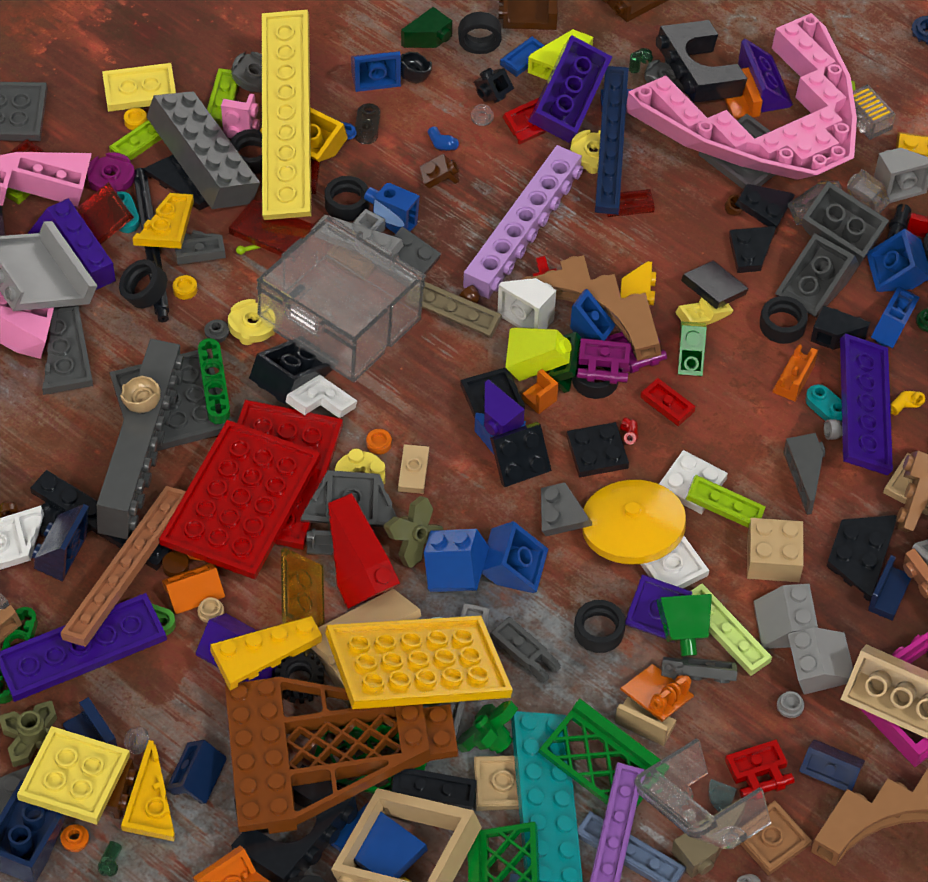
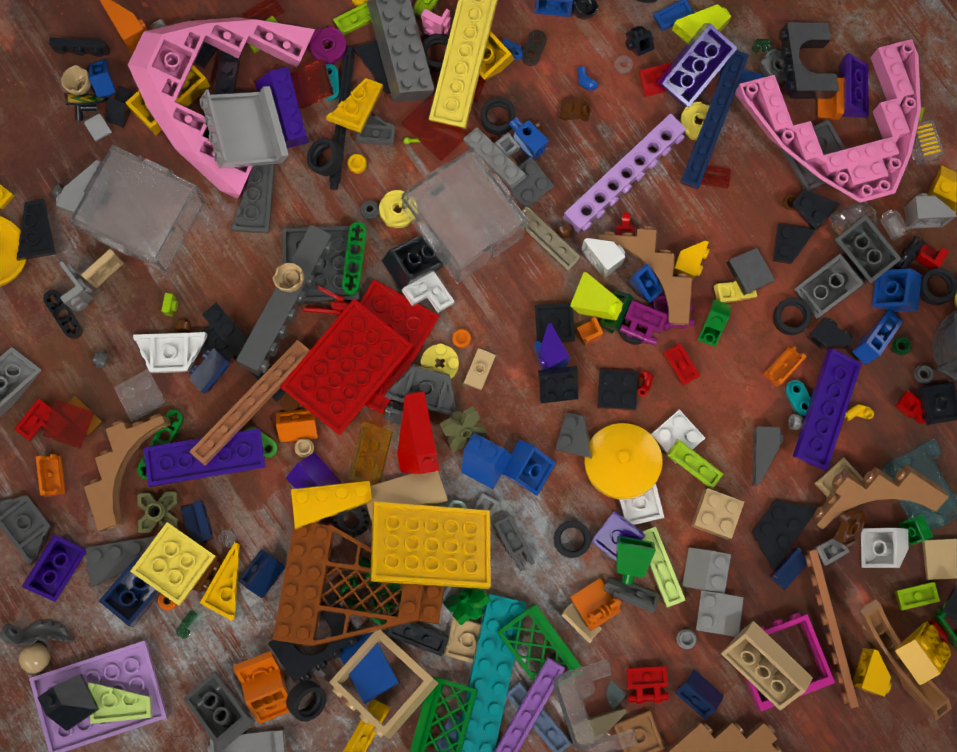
camera: 15 degrees right, 25 degrees up
none -> red plant [302,285,348,315]

